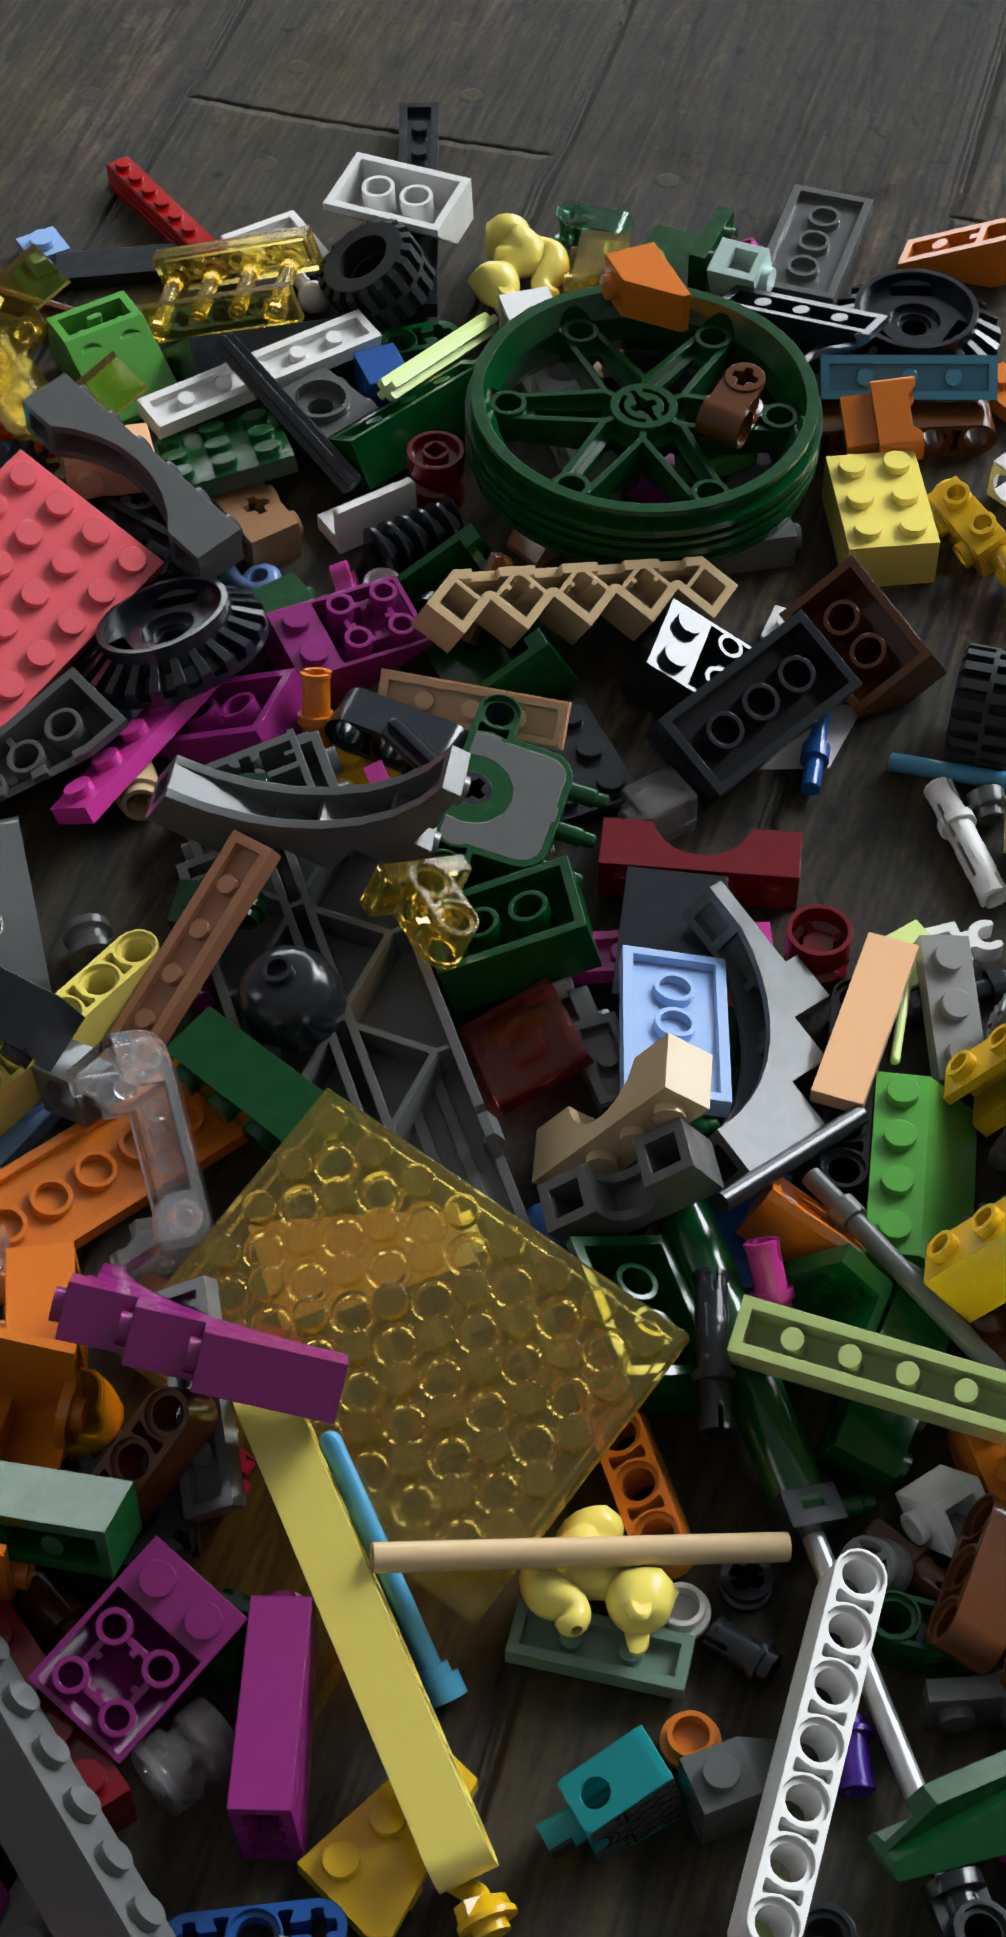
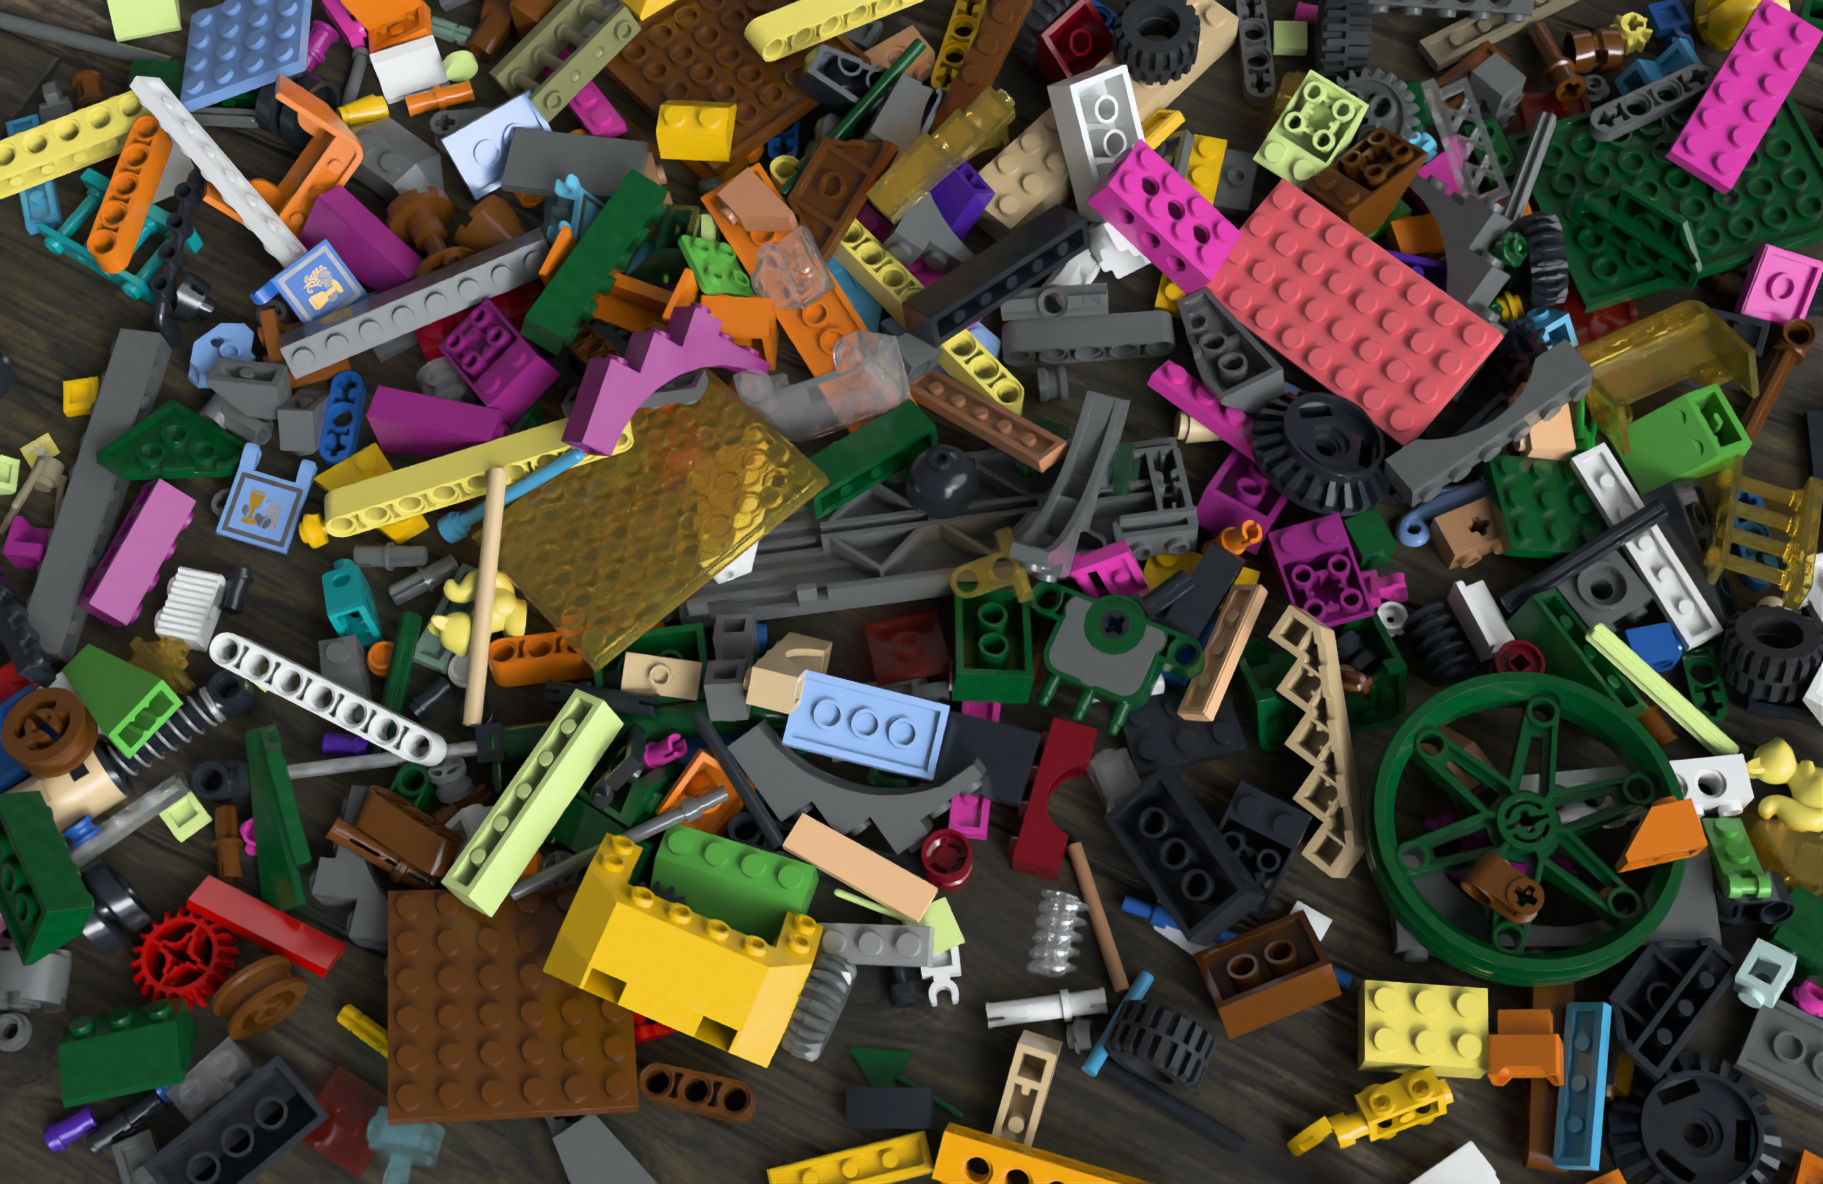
camera: 105 degrees right, 15 degrees up
none -> dark grey axle [353,542,428,571]
none -> dark green axle [371,612,422,754]
none -> dark grey axle [388,553,459,605]
none -> black plate [590,723,647,809]
none -> tan plate [621,652,703,701]
none -> clear piece [1026,890,1089,978]
none -> medium nougat bar [1067,842,1130,994]

